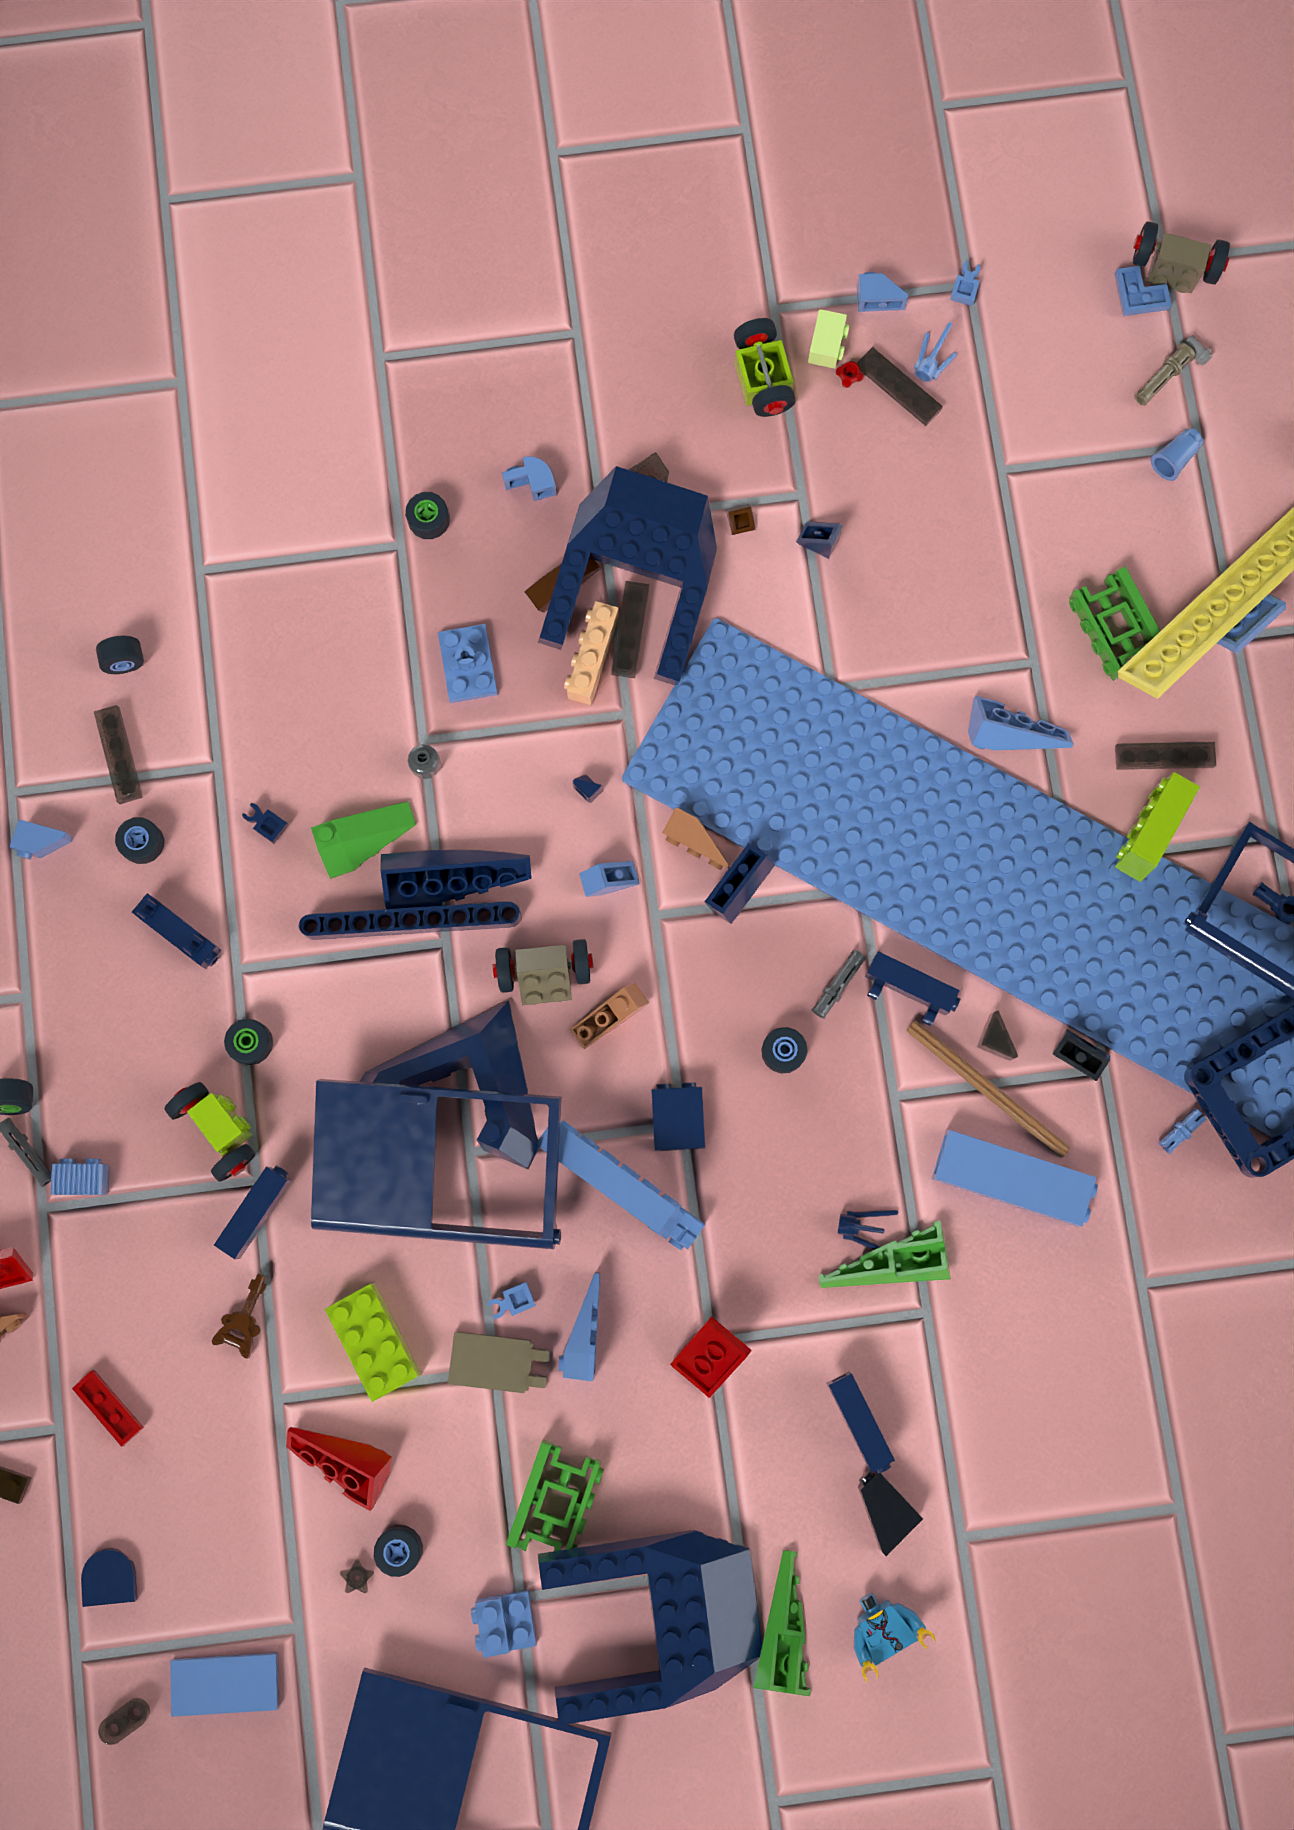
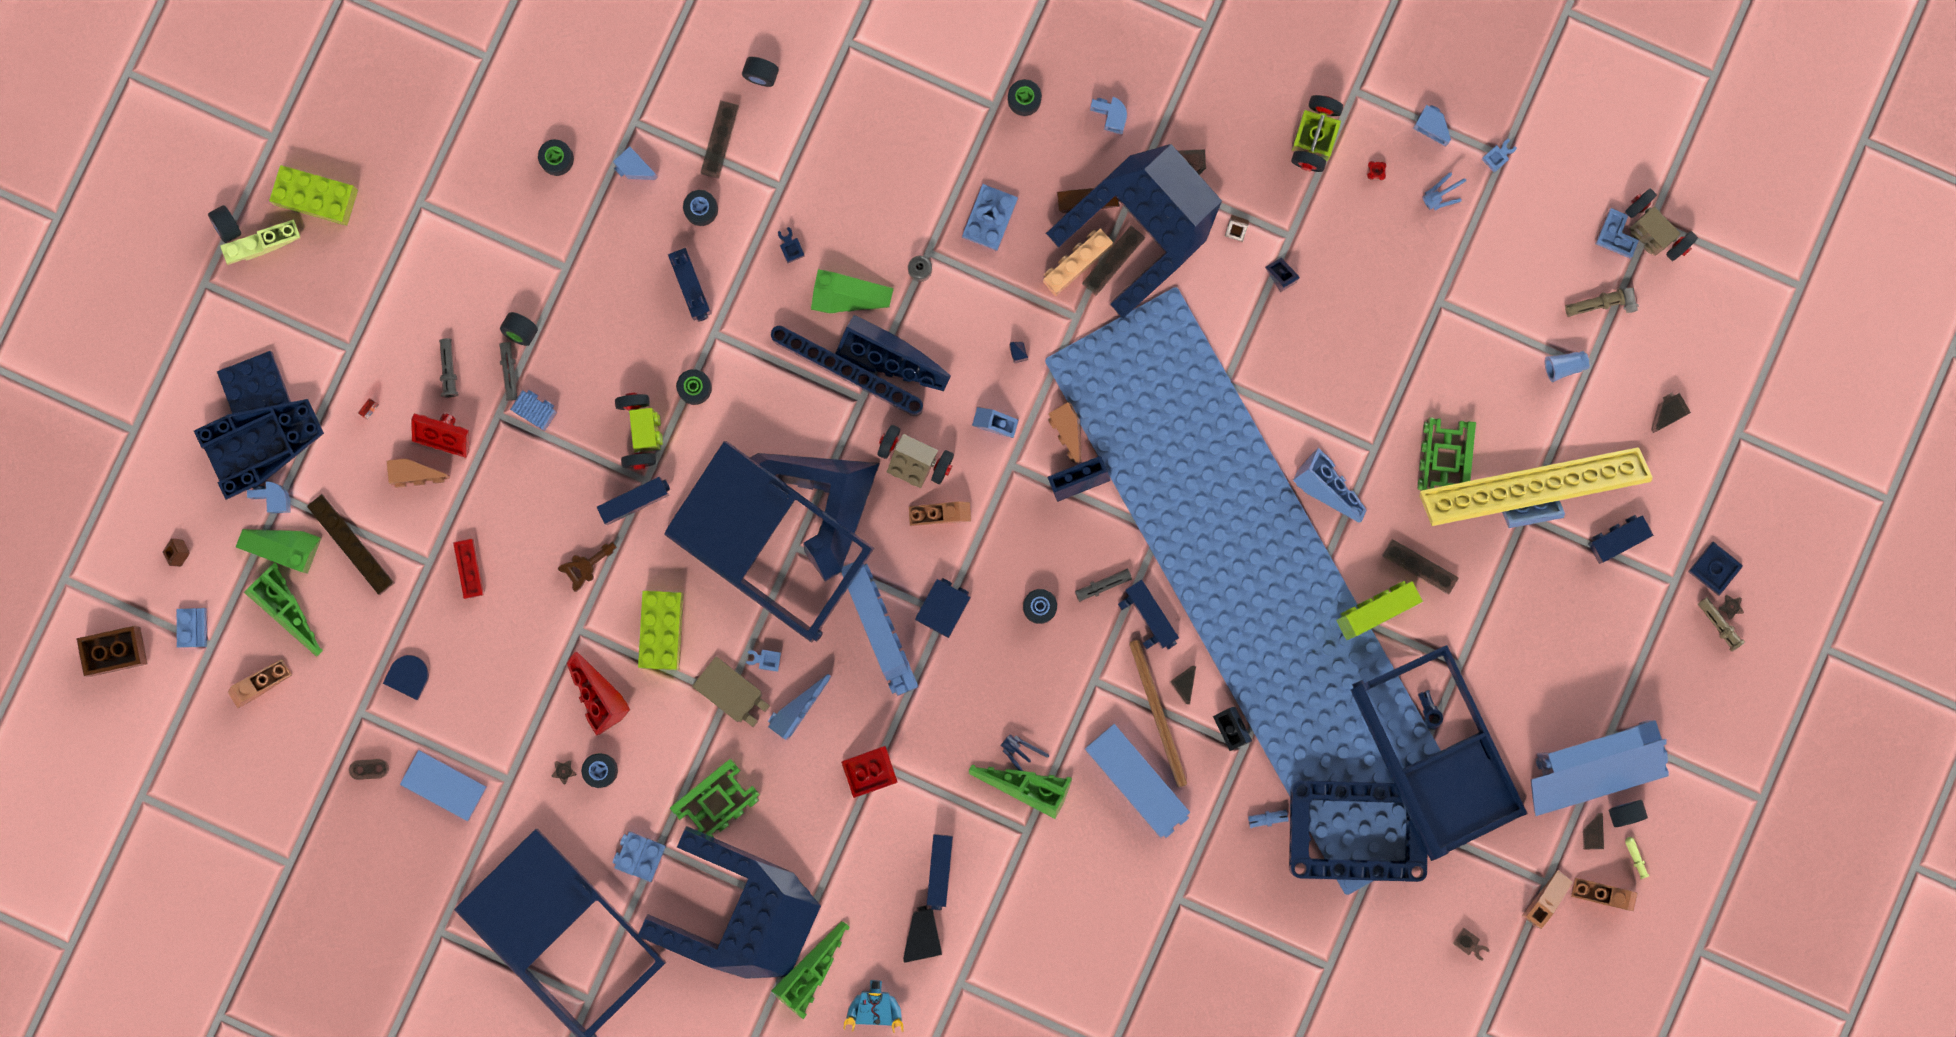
camera: 30 degrees right, 5 degrees up
yellowish green brick [808,309,849,369] -> none
clear smoke plate [857,347,943,426] -> none

